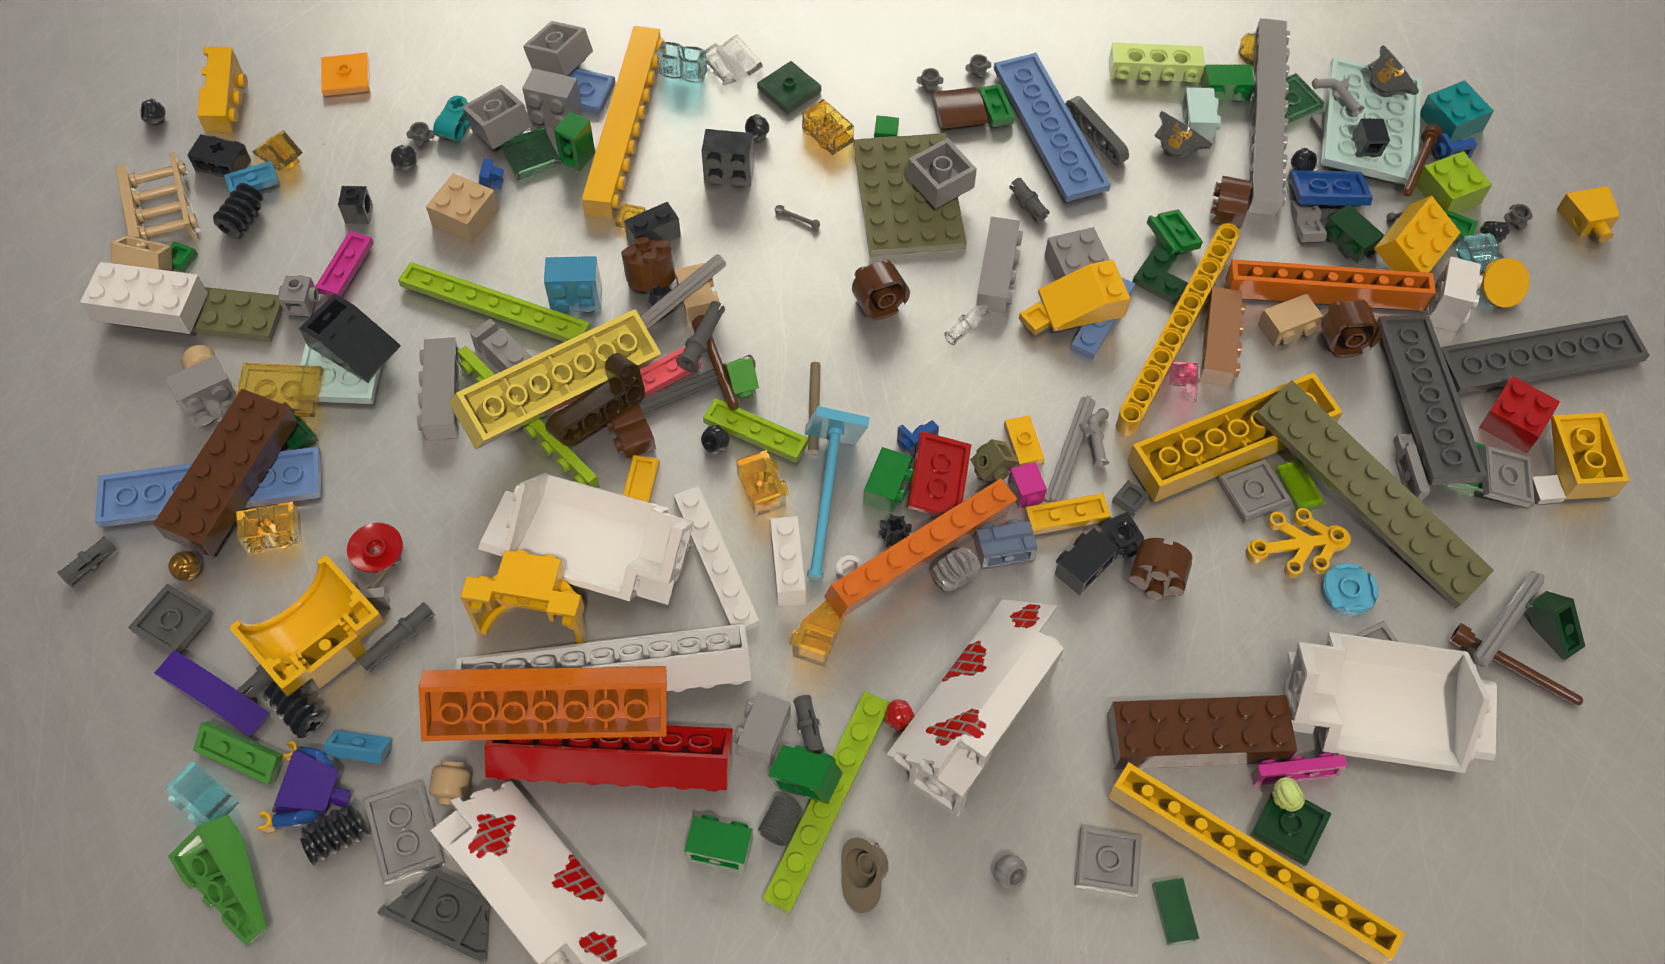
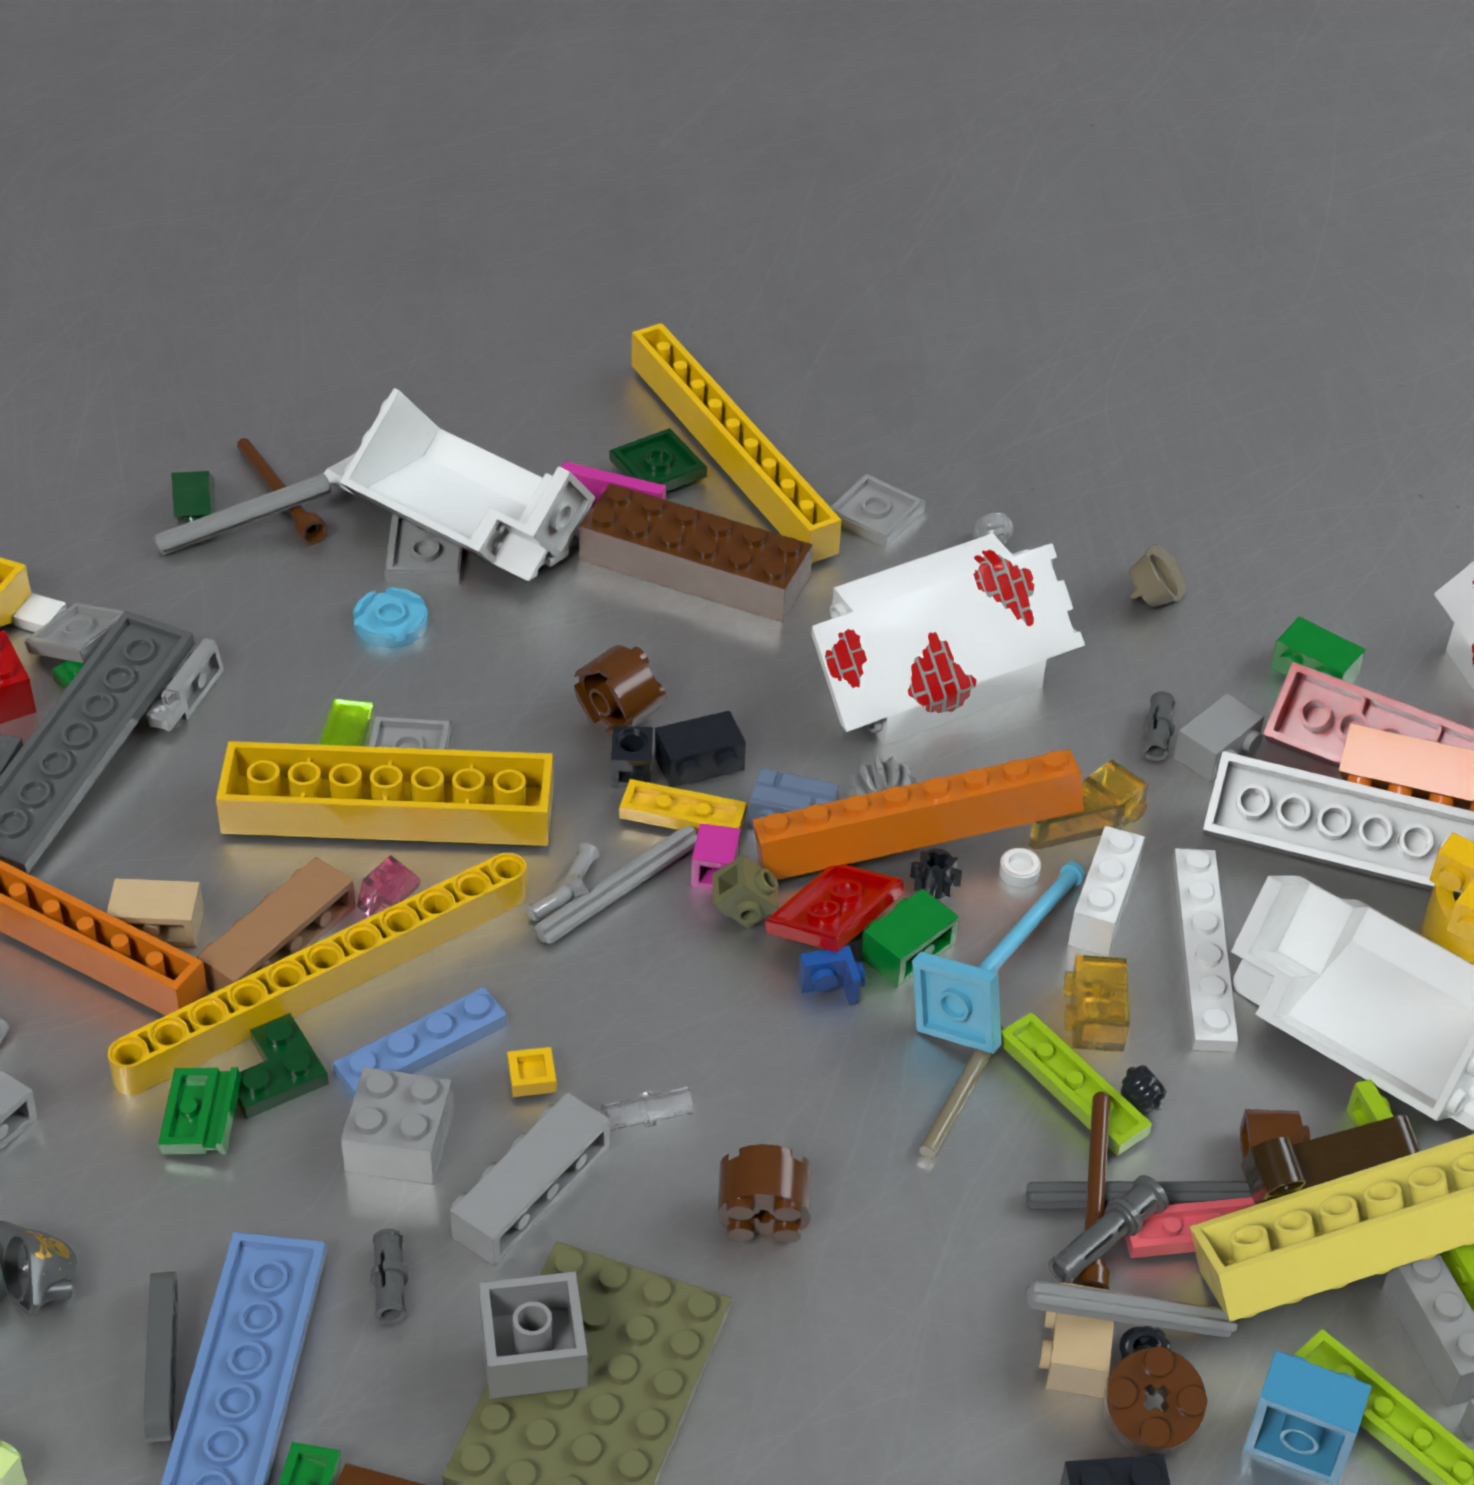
camera: 155 degrees left, 15 degrees down
yellow tile [623,455,660,503] -> none
bright green brick [723,357,759,398] -> none
dark grey piece [758,796,803,846] -> none
lime plate [762,691,890,915] -> none
green brick [768,745,843,804] -> none
dark grey hinge [775,205,820,229] -> none
red piece [885,699,915,732] -> none
yellow plate [1004,415,1045,466] -> none
yellow slope [1038,259,1131,331] -> none
dark grey tile [1112,480,1150,517] -> none
clear green tile [1152,878,1200,946] -> none
reddish brown brick [1210,176,1251,227] -> none
yellow plant [1245,508,1351,578] -> none
olive plate [1254,380,1494,608] -> none
yellowish green piece [1272,778,1306,811] -> none
reddish brown brick [1321,300,1381,358] -> none

